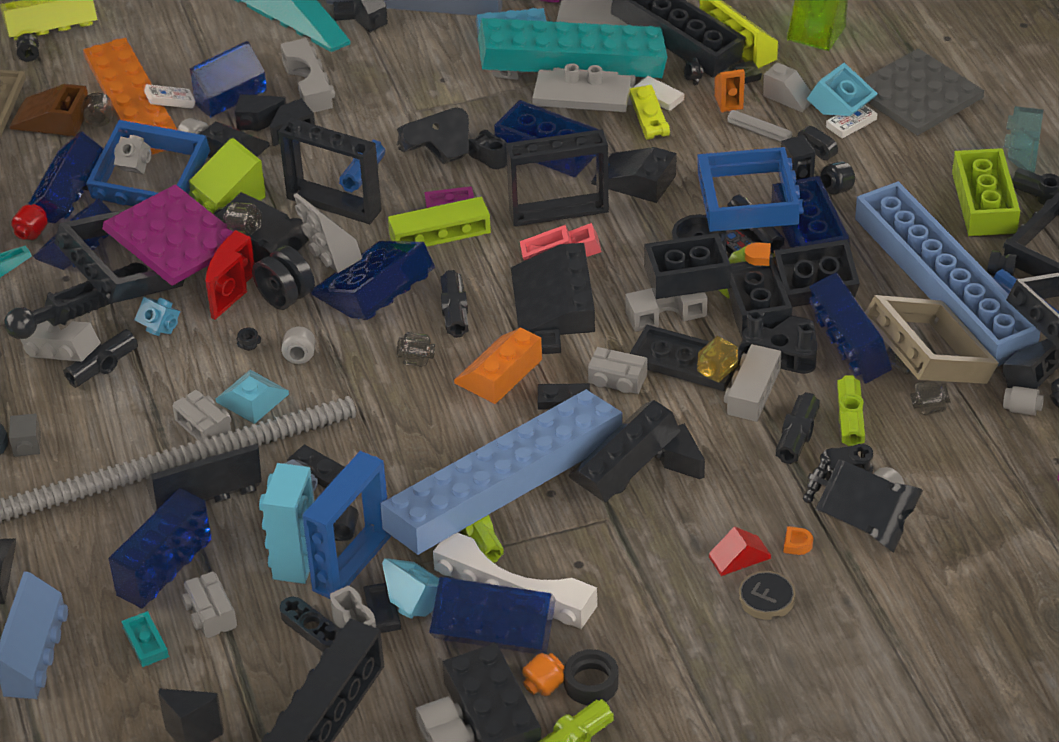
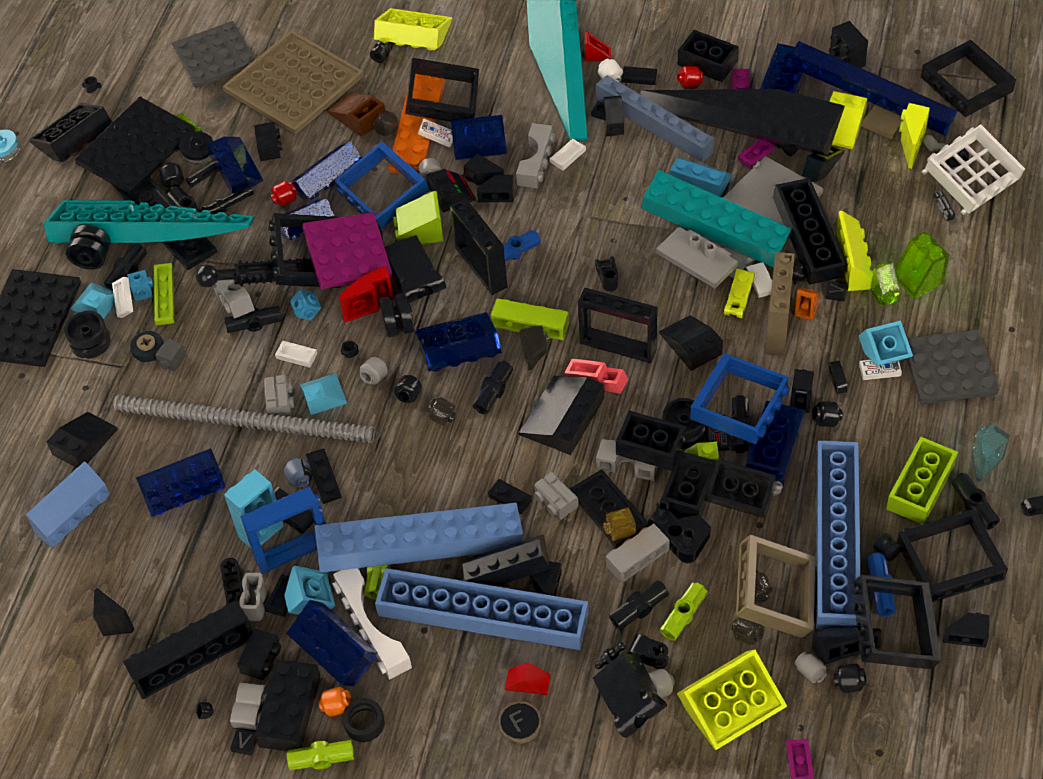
camera: 35 degrees right, 10 degrees up
light grey brick [114,135,151,174] -> none
teal plate [121,611,169,667] -> none
black slope [146,443,262,518] -> none
light grey brick [181,572,237,638] -> none
clear smoke head [223,202,262,235] -> none
light grey slope [294,193,362,273] -> none
black piece [397,107,469,164] -> none
magenta plate [424,186,474,208] -> none
orange slope [454,327,542,404] -> none
clear blue brick [494,100,600,178] -> none
black tile [534,329,561,354] -> none
light grey axle [728,110,792,142] -> none
orange tile [745,243,771,266] -> none
light grey slope [763,63,811,112] -> none
orange tile [784,526,813,555] -> none
clear blue brick [809,273,892,384] -> none
none -> black brick [237,628,281,681]
none -> white tile [275,341,317,368]
none -> medium blue brick [375,568,589,650]
none -> black head [394,375,422,403]
none -> black window [405,57,479,125]
none -> clear smoke slope [520,325,549,370]
none -> white tile [550,139,586,170]
none -> neon yellow slope [677,650,787,750]
none -> dark tan window [765,252,795,356]
none -> clear neon green slope [871,261,899,306]

